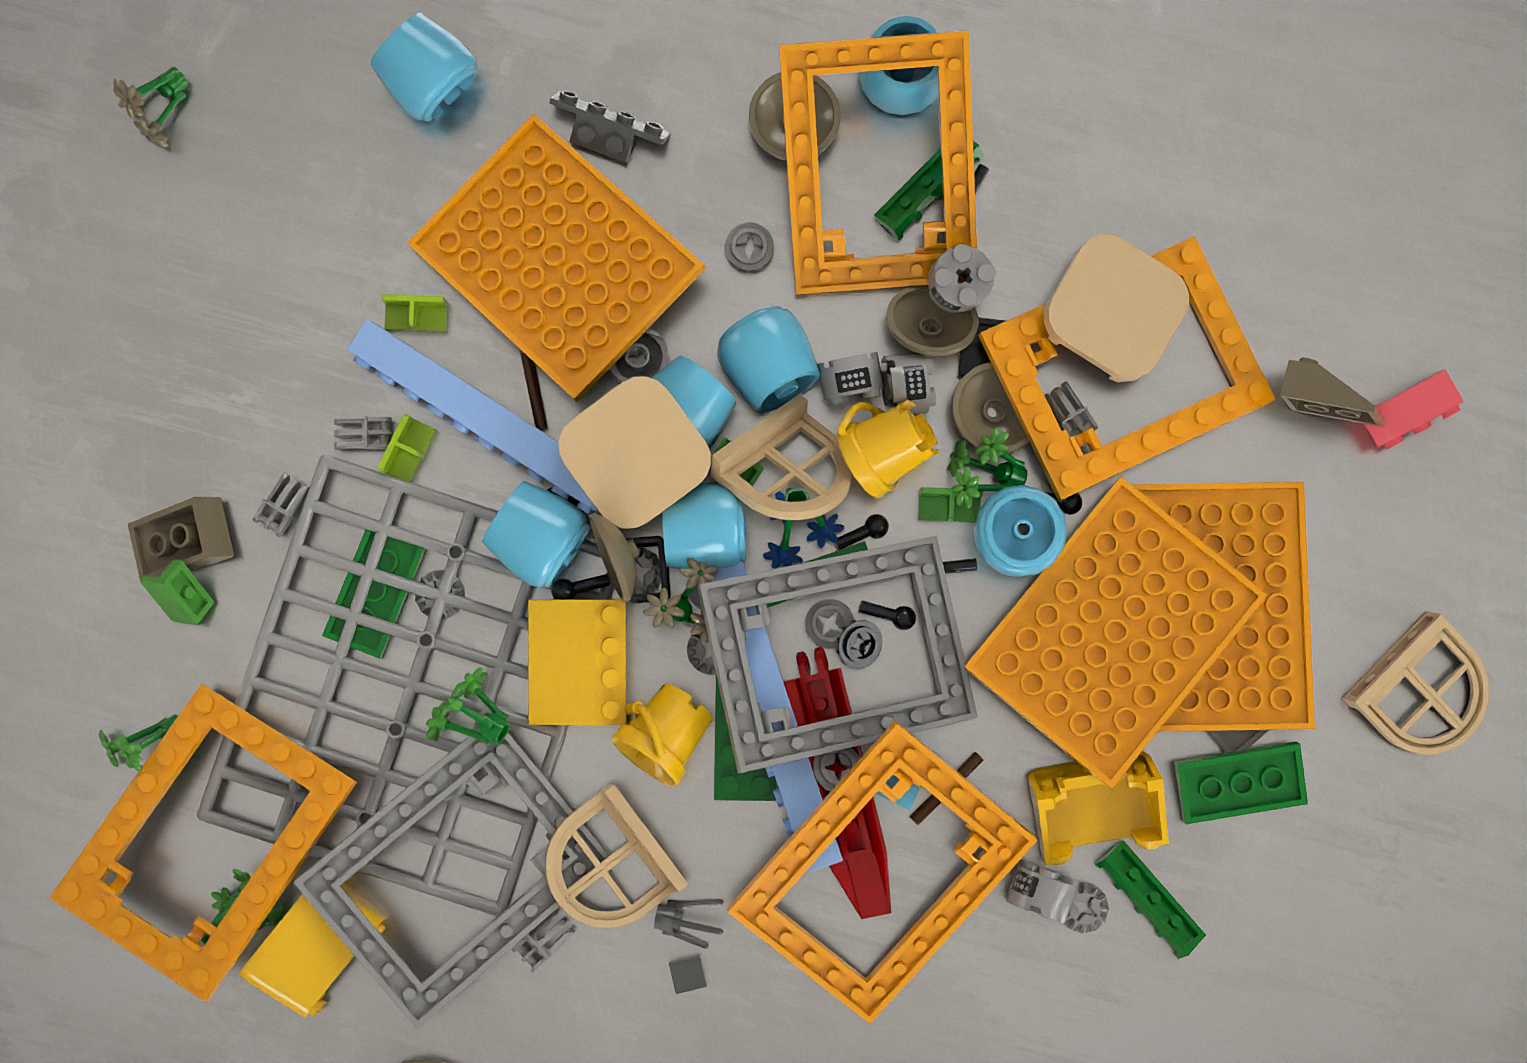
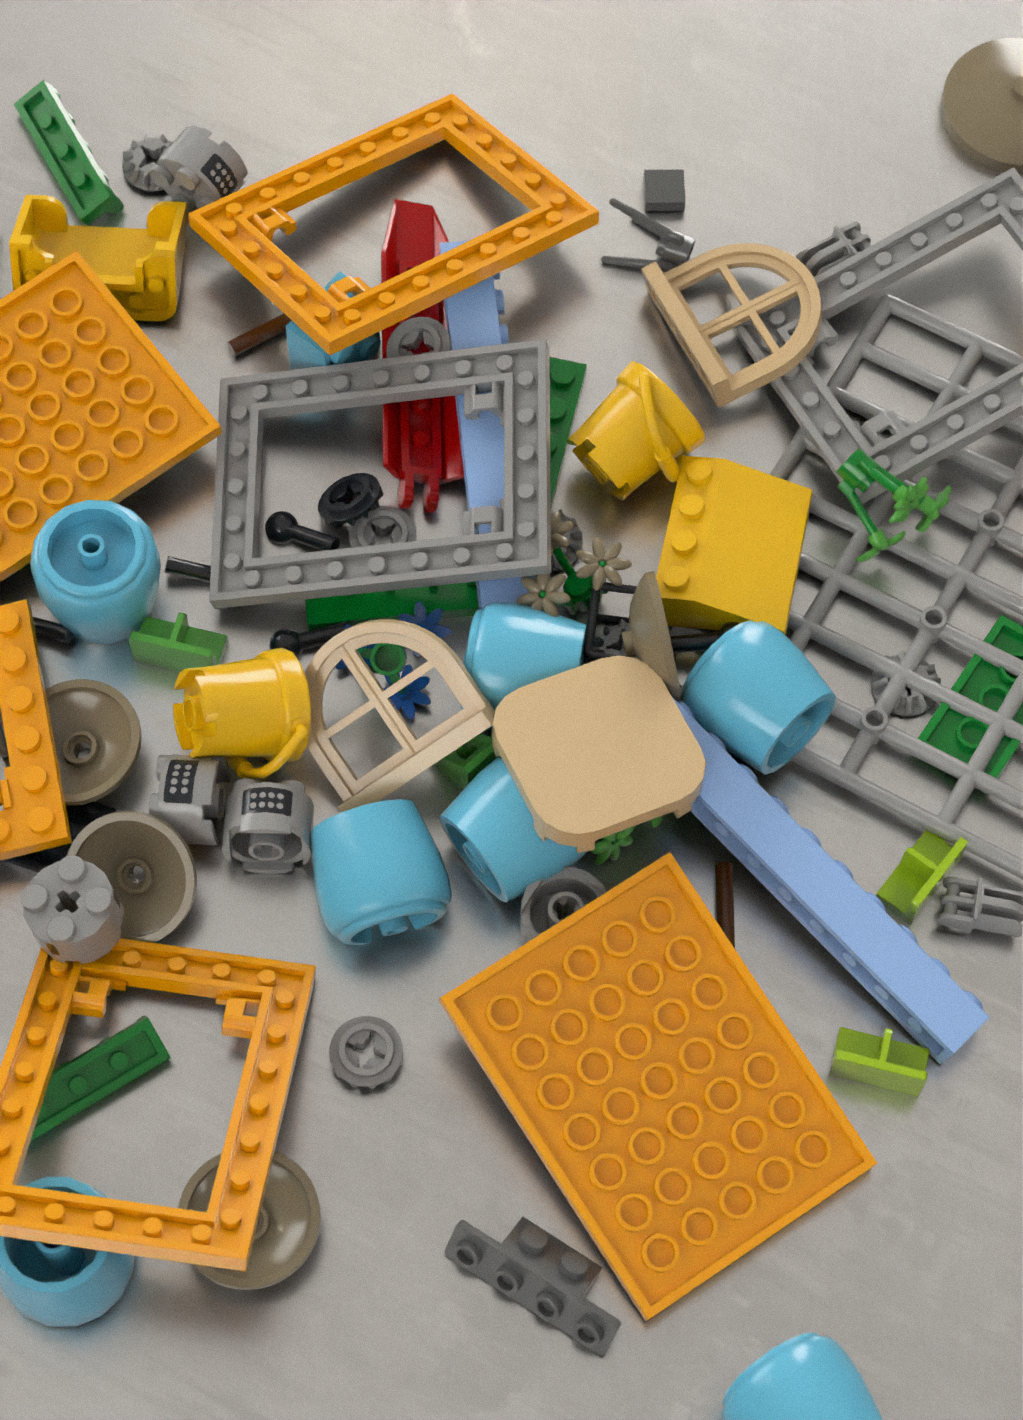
camera: 170 degrees left, 20 degrees down
bright green plant [947,427,1028,508] -> none

